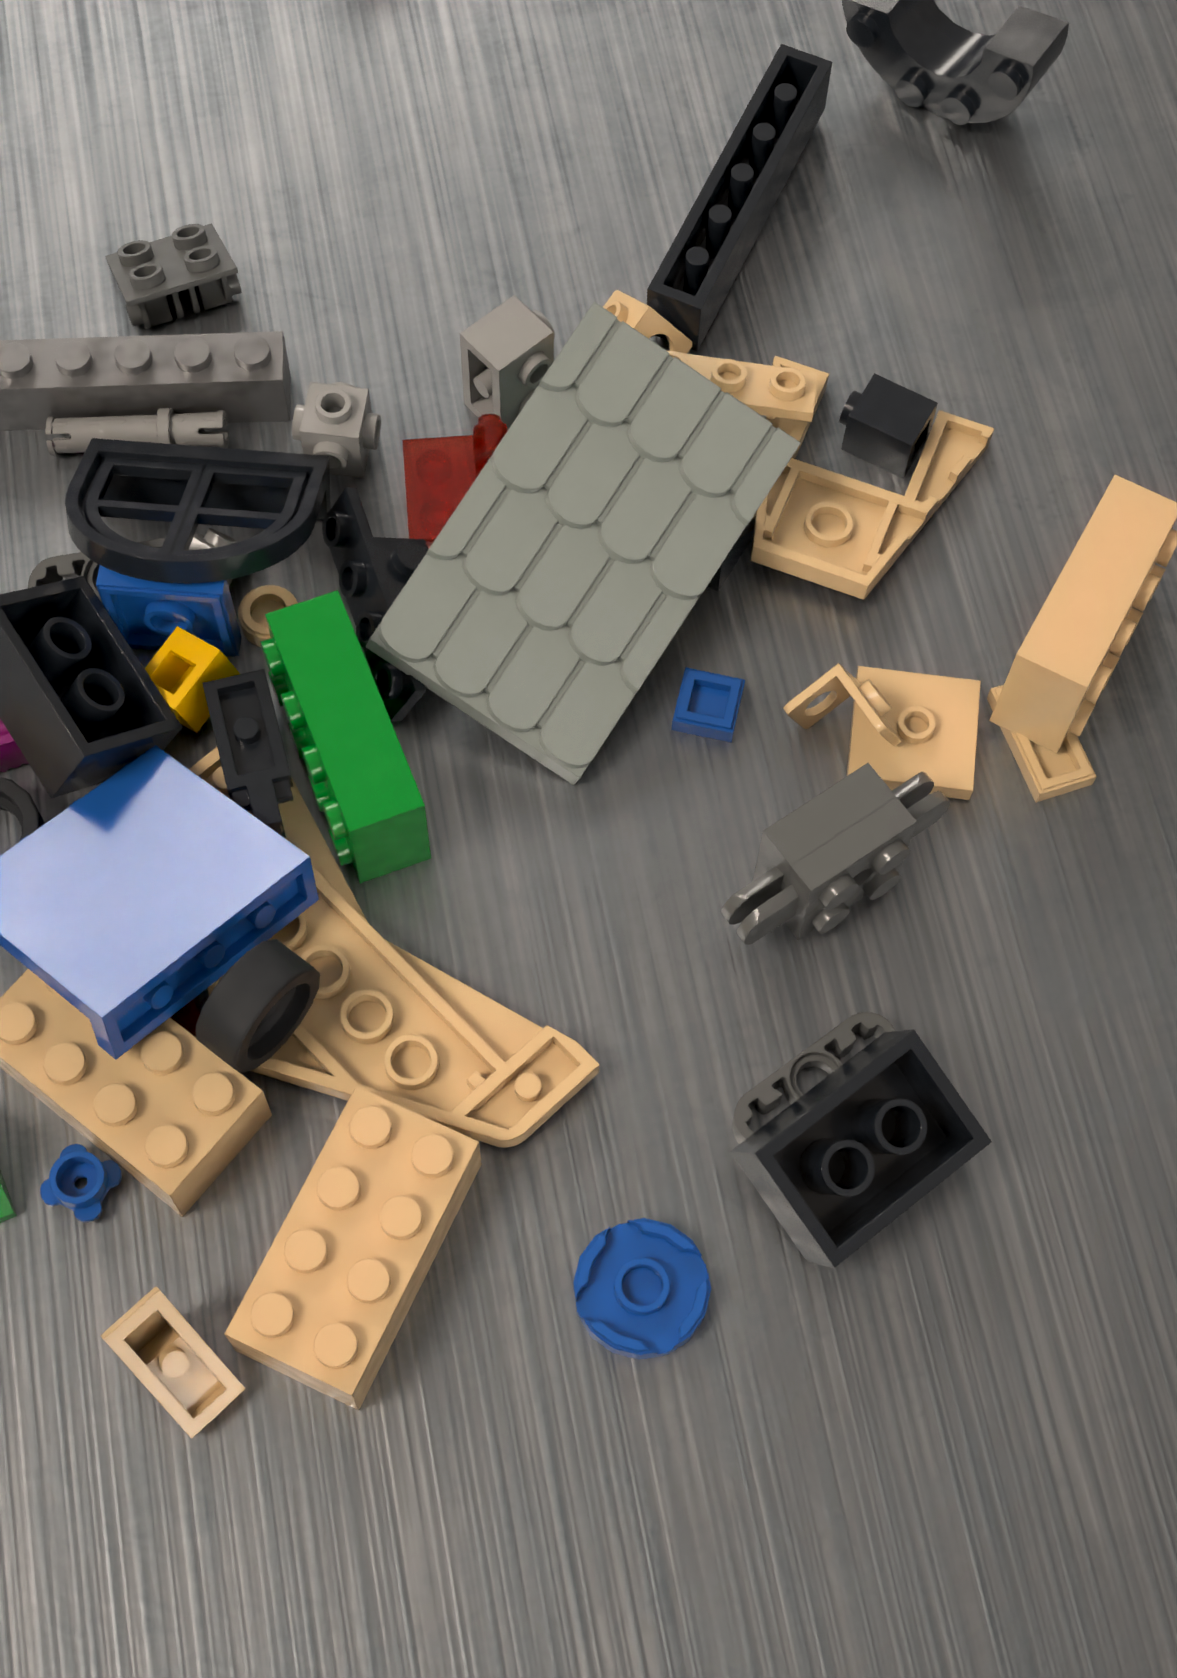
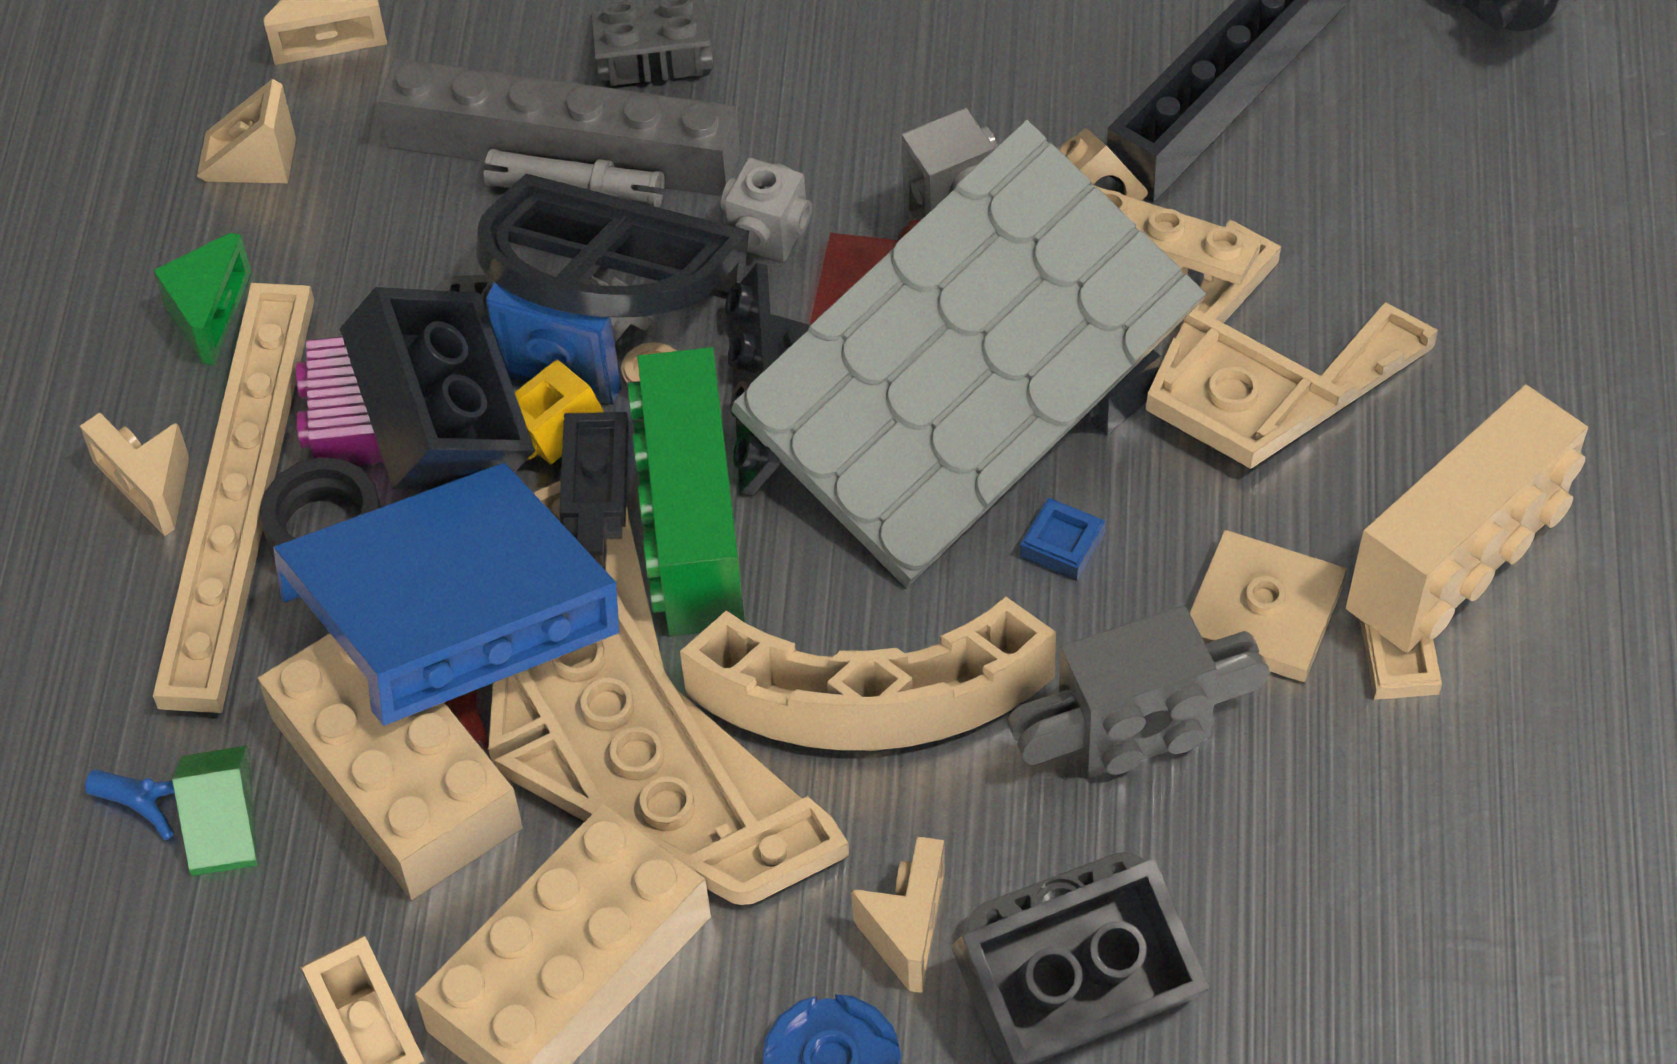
camera: 20 degrees right, 10 degrees down
blue plate [40,1144,122,1223] -> none
black tyre [196,939,320,1073] -> none
tan bracket [783,663,902,747] -> none
black brick [839,373,938,479] -> none
none -> tan brick [680,596,1056,751]
none -> tan slope [851,836,945,993]

